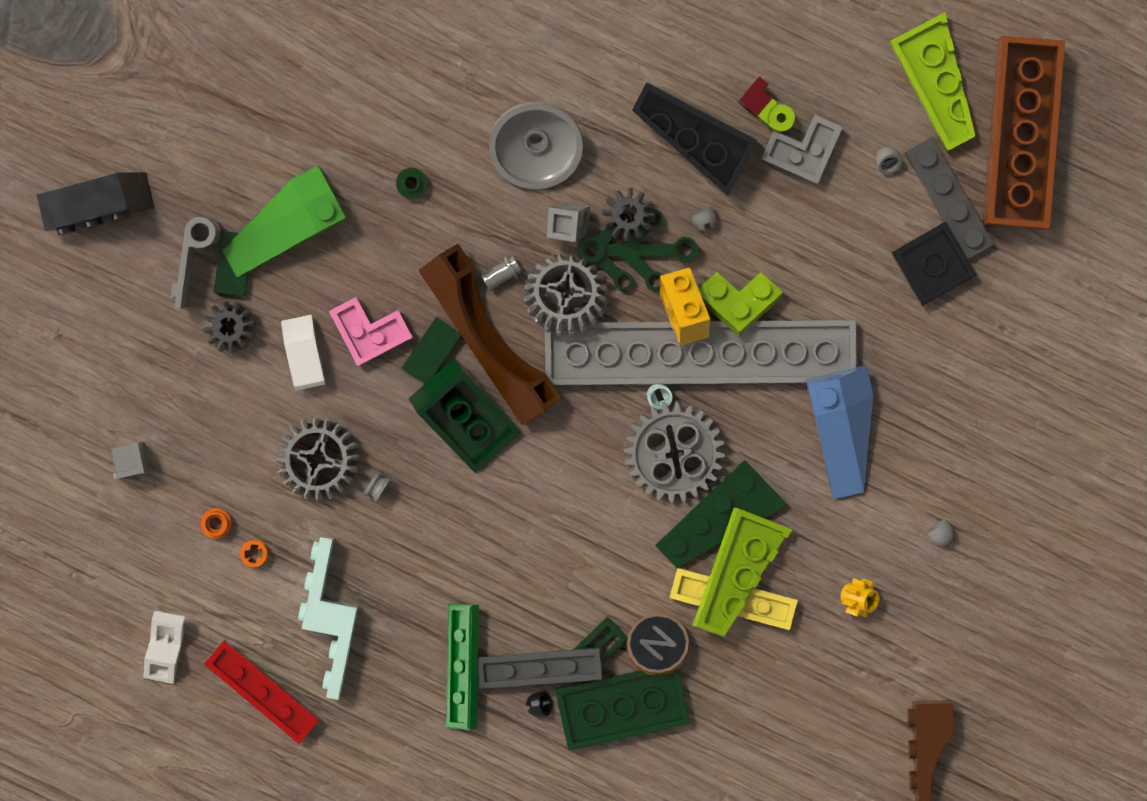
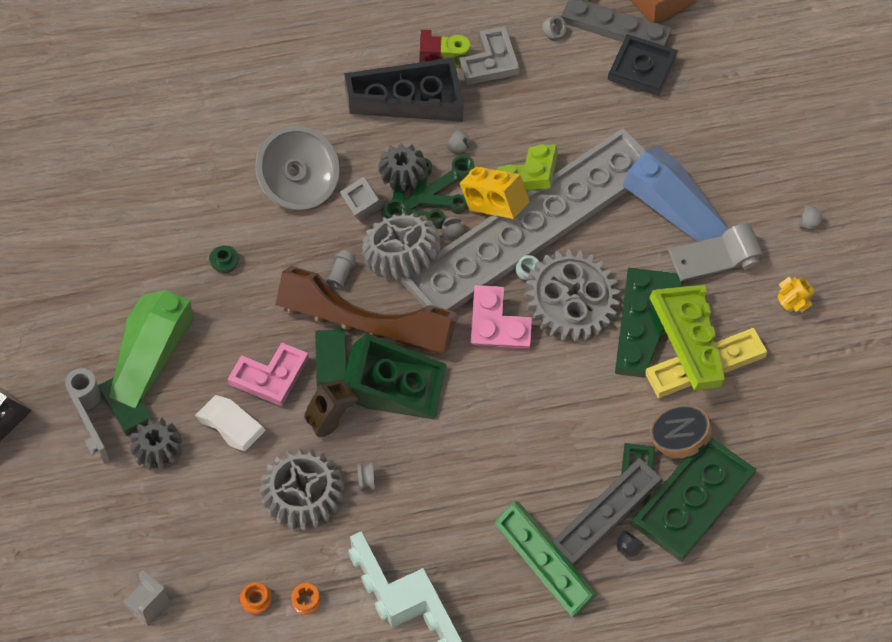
camera: 35 degrees left, 30 degrees down
none -> dark brown leg [304,379,358,438]
none -> light grey hinge [442,216,465,241]
none -> bright pink plate [471,285,532,349]
none -> light grey door [668,223,763,282]

